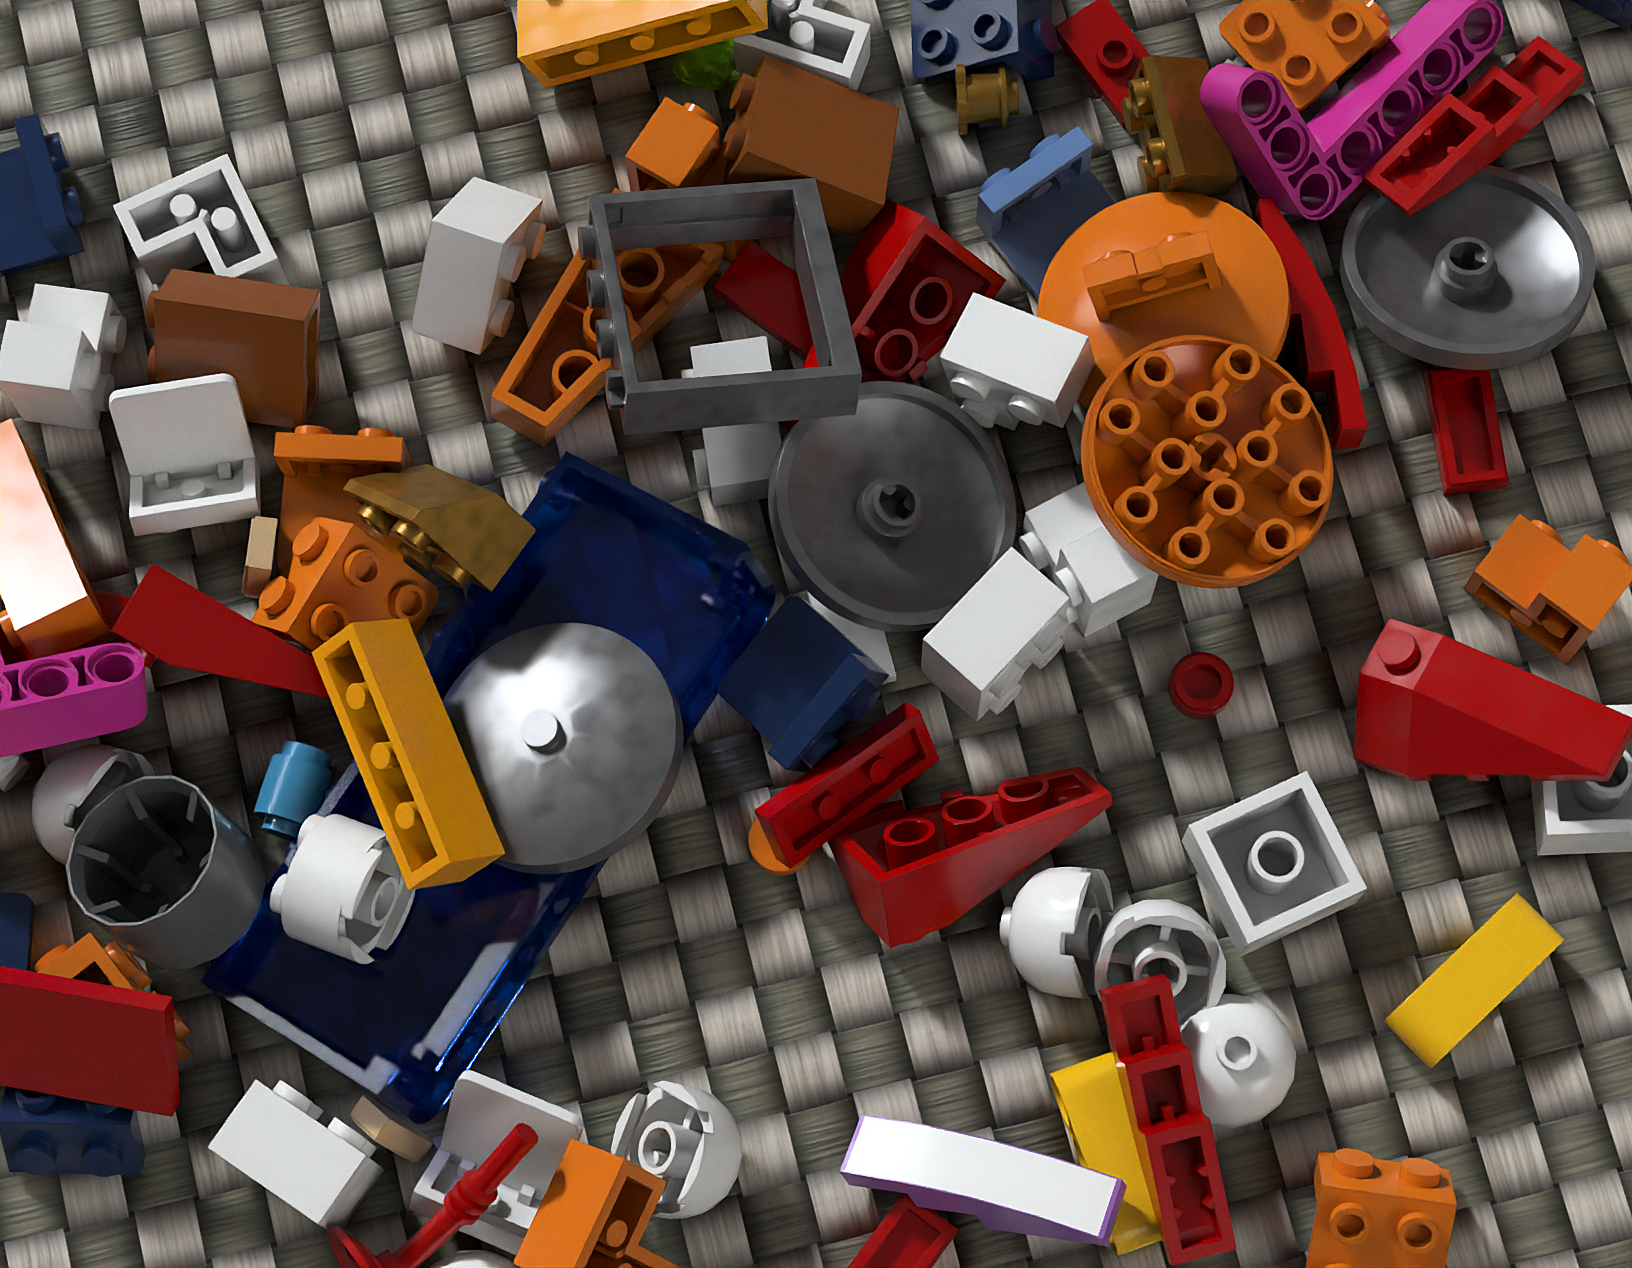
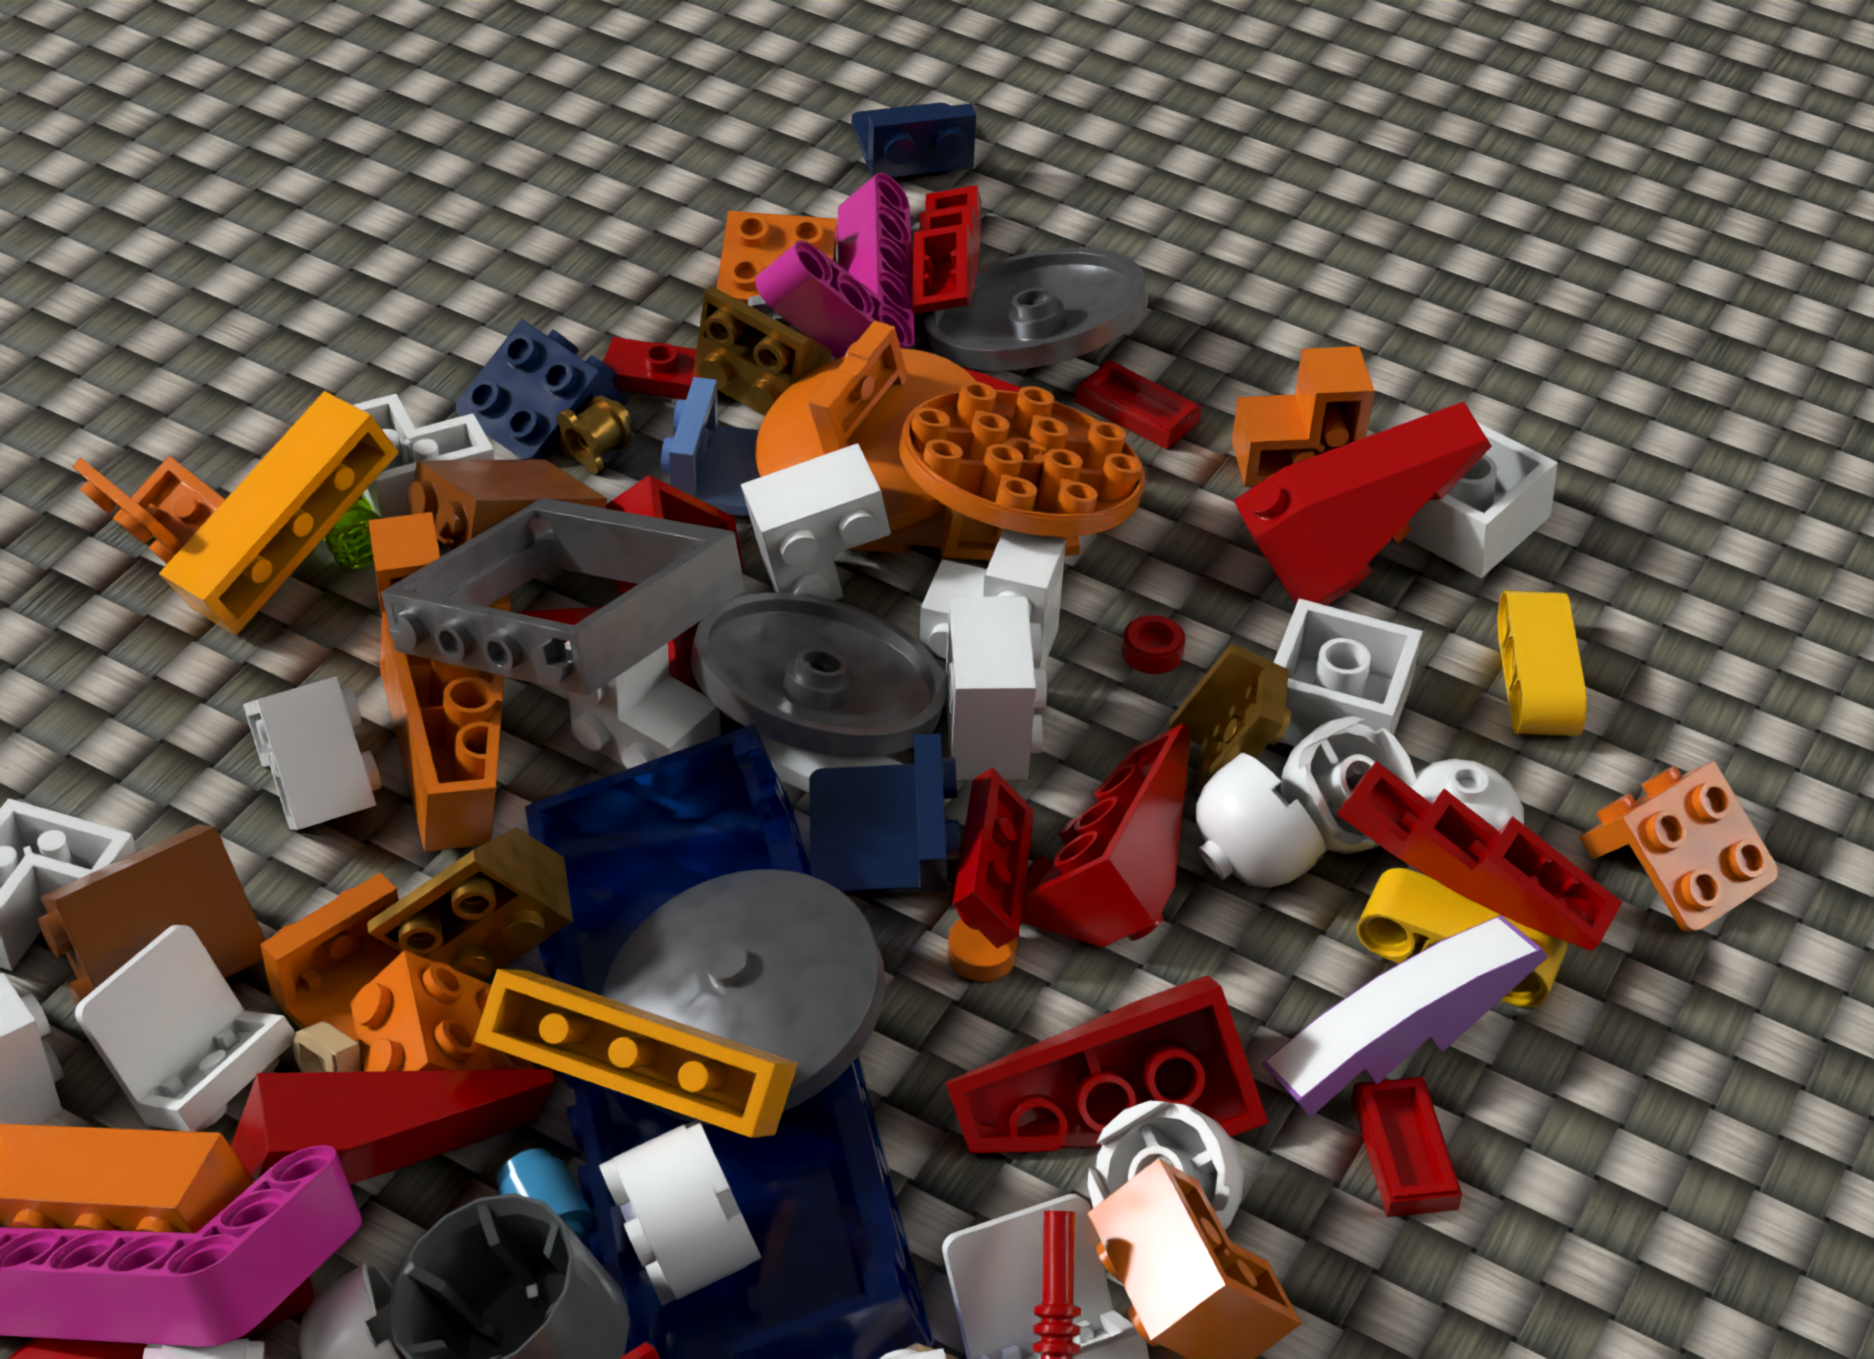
camera: 50 degrees left, 30 degrees down
none -> red wedge [945,975,1268,1153]
none -> pearl gold bracket [1169,645,1291,794]

